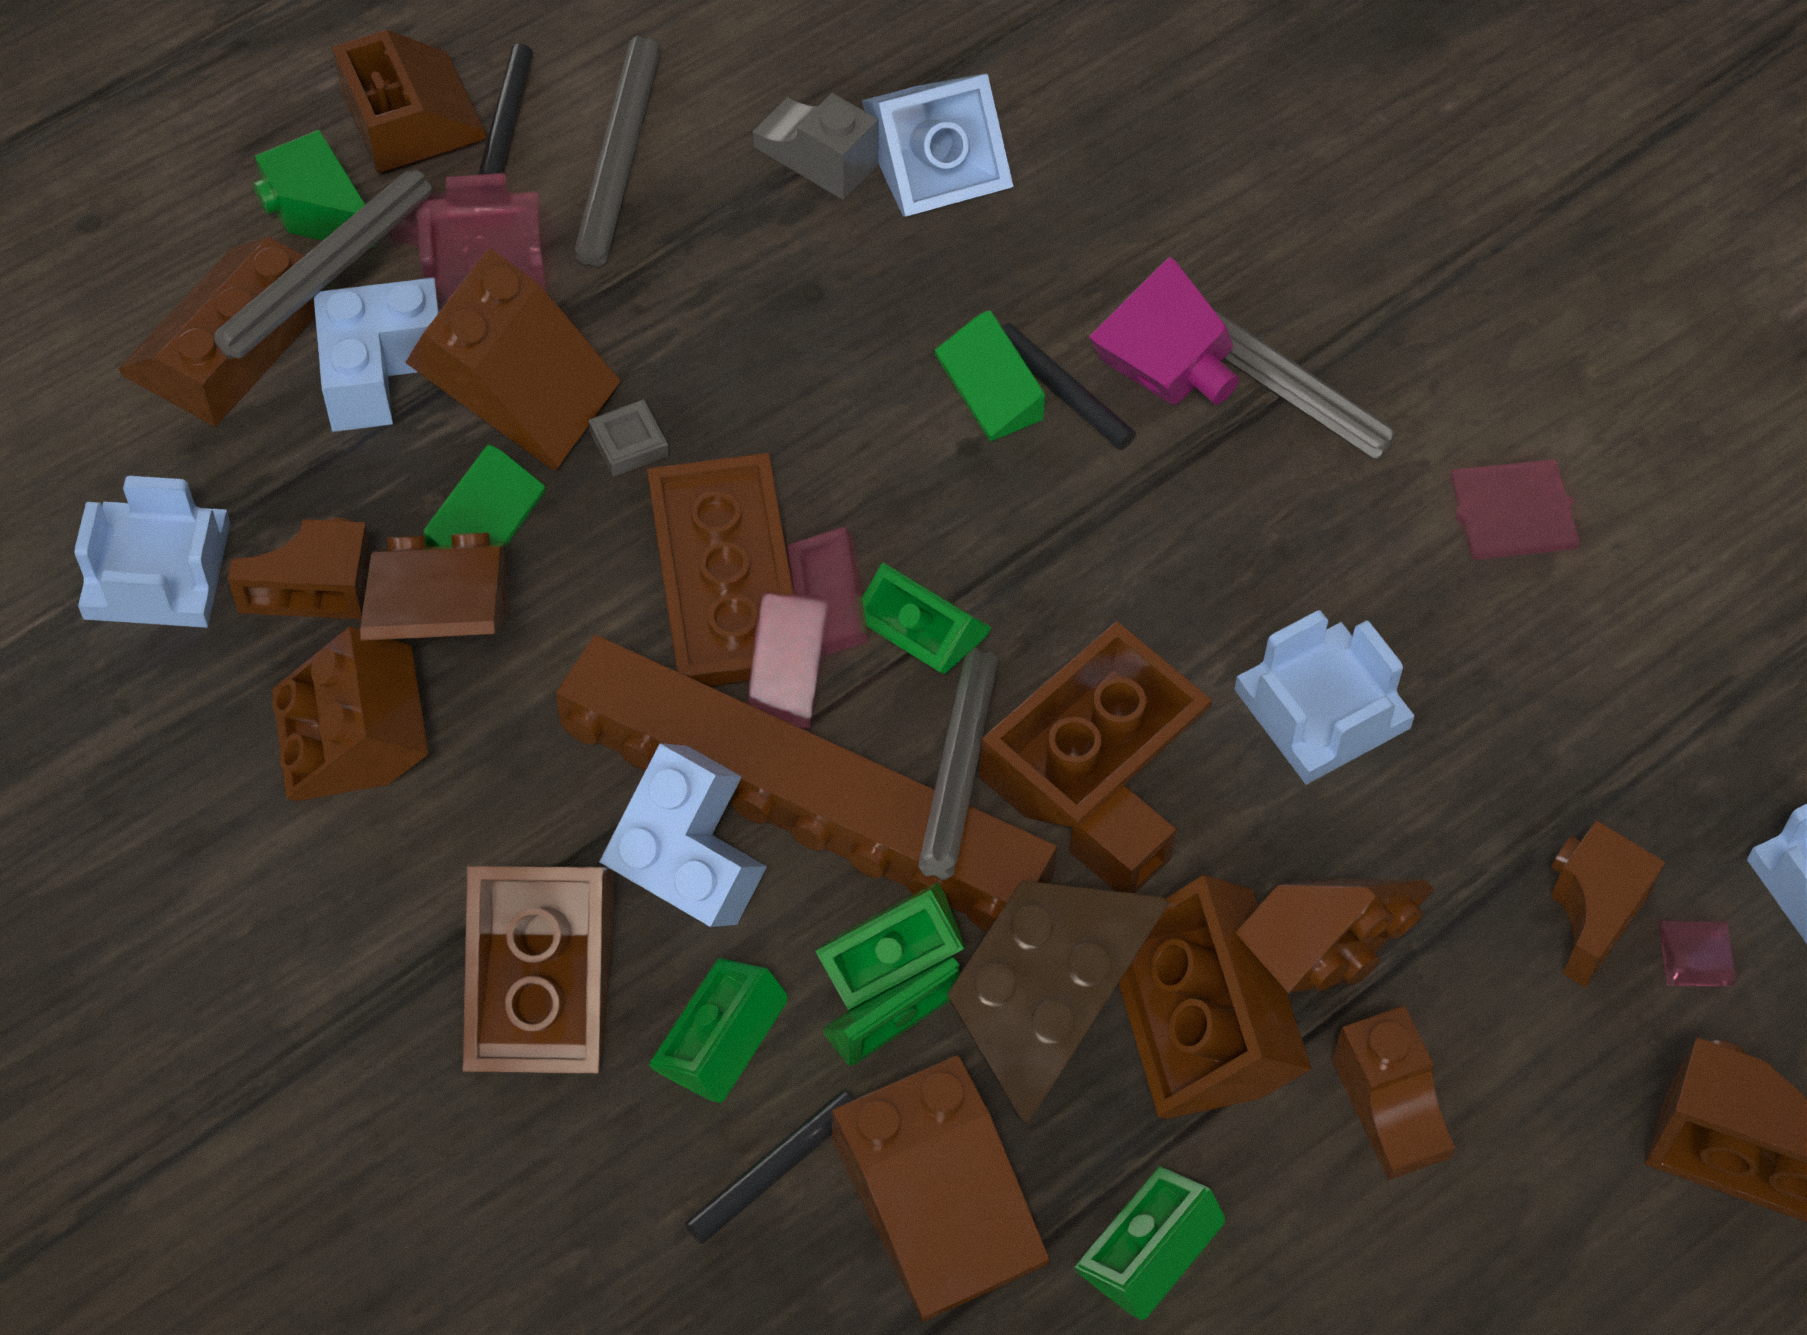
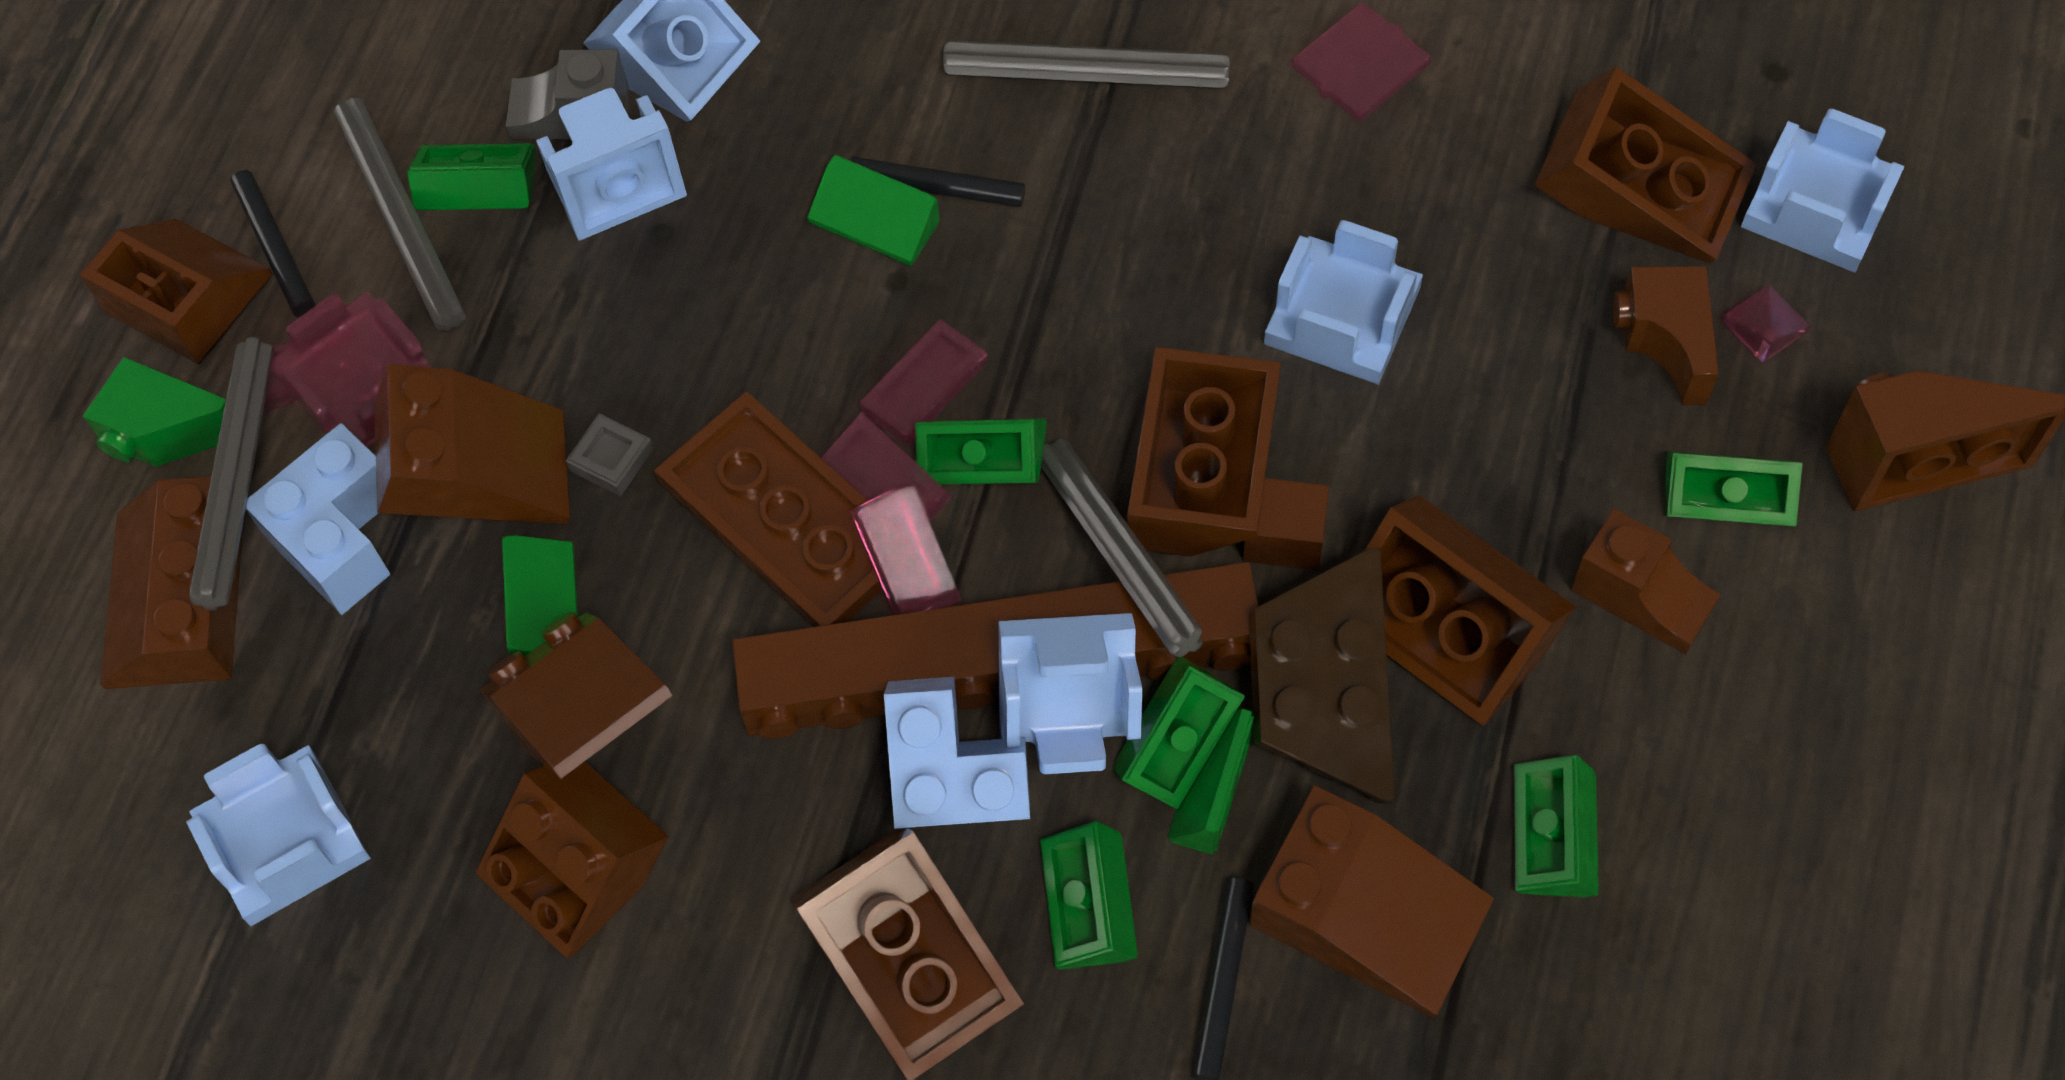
camera: 30 degrees left, 5 degrees up
reddish brown arch [228,517,372,620] -> none
magenta torso [1089,256,1239,405] -> none
reddish brown slope [1235,878,1435,993] -> none
none -> green slope [407,143,536,210]
none -> light blue panel [536,88,687,241]
none -> clear pink tile [860,319,988,446]
none -> light blue panel [999,613,1142,774]
none -> reddish brown slope [1534,66,1757,263]
none -> green slope [1666,451,1802,526]

